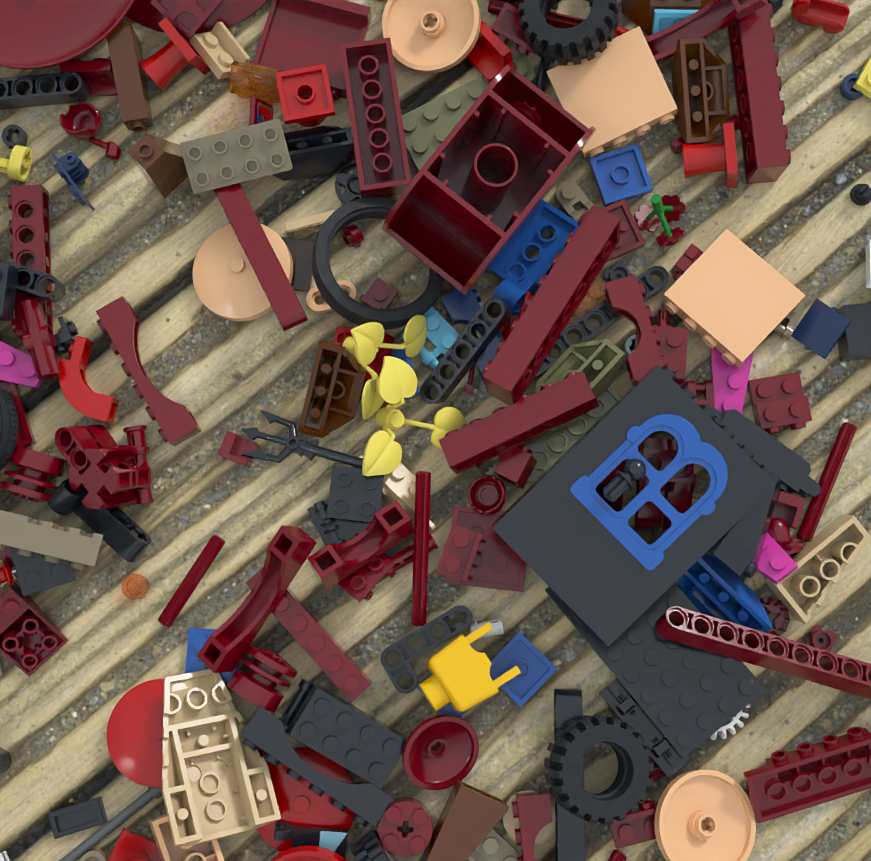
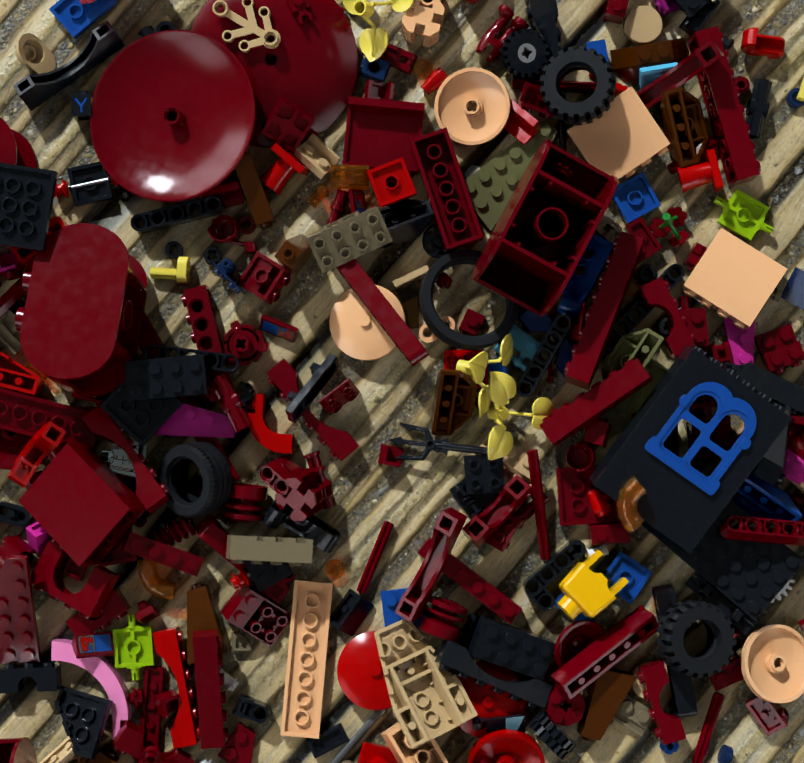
camera: 15 degrees left, 5 degrees up
dark red bracket [436,523,486,584] -> none
black axle [603,459,646,502] -> none
none -> black bush [204,246,221,265]
none -> dark red piece [223,320,269,366]
none -> dark red plate [237,251,292,305]
none -> dark red bush [238,216,256,235]
none -> slope [259,315,299,343]
none -> dark red plate [263,574,295,604]
none -> light nougat plate [280,579,333,739]
none -> black hinge [285,353,339,423]
none -> clear orange pin [306,184,330,208]
none -> dark red hinge [318,378,360,415]
none -> dark red pin [326,189,349,225]
none -> black panel [330,589,374,636]
none -> dark red brick [551,605,660,700]
none -> red cone [587,488,612,518]
none -> dark red brick [587,522,631,545]
none -> clear orange cylinder [617,477,647,533]
none -> lime plate [713,189,774,242]
none -> dark red plate [733,76,750,96]
none -> black piece [745,79,772,139]

